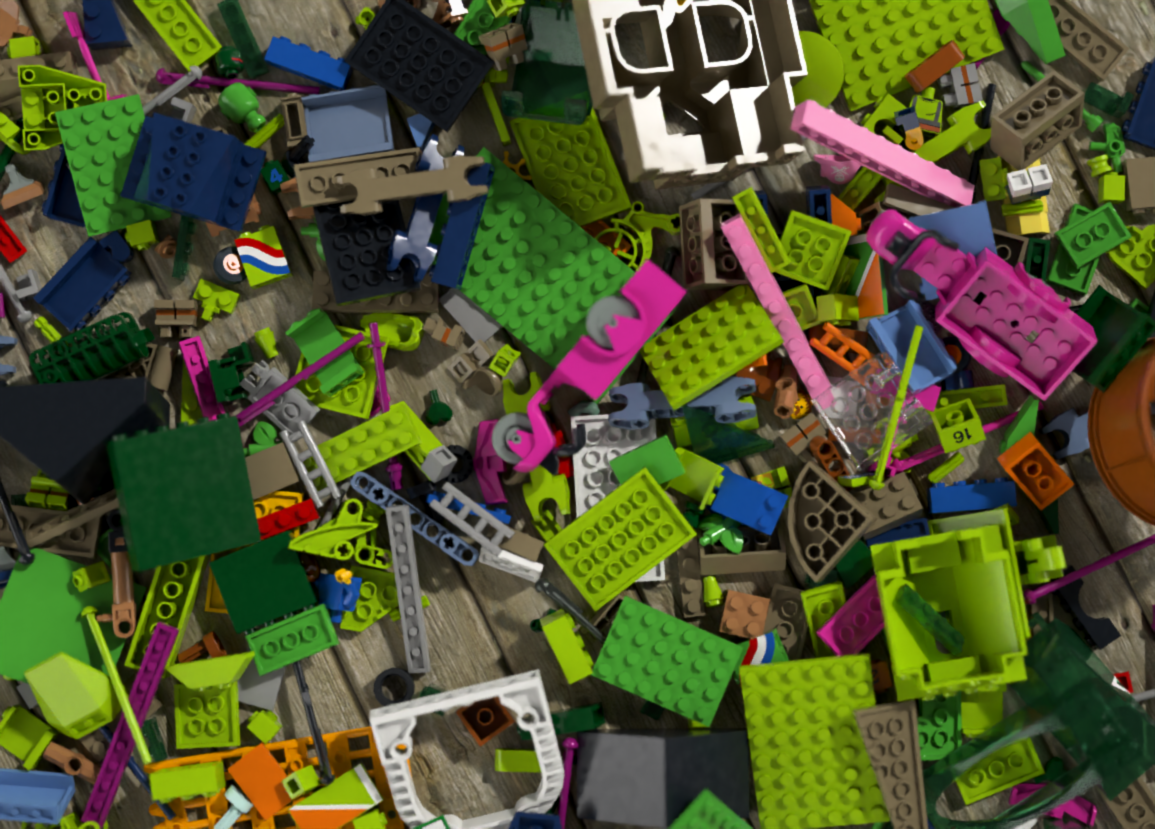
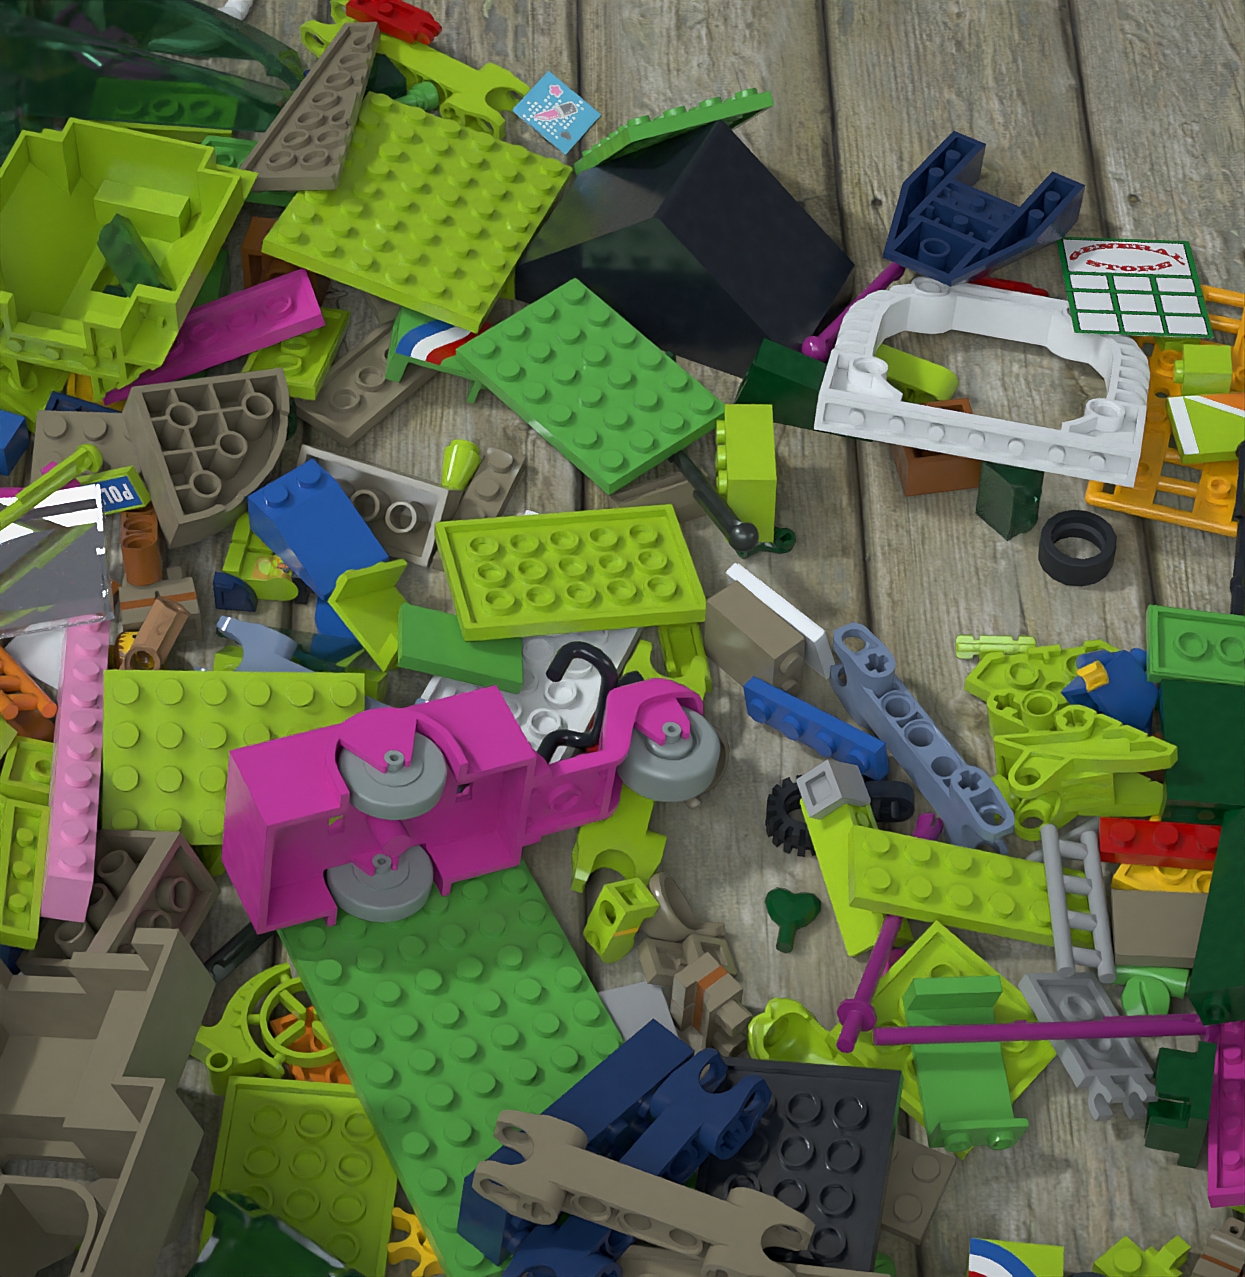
camera: 155 degrees left, 35 degrees down
dark green panel [227,342,255,369] -> none
lime cone [254,327,279,359] -> none
light grey plate [386,505,431,674] -> none
light grey bar [429,482,515,557] -> none
dark pink plate [473,419,508,505] -> none
dark green wheel [682,501,706,529] -> none
bright green plant [698,513,744,554] -> none
medium nougat brick [718,589,770,639] -> none
none -> dark blue tile [213,572,258,612]

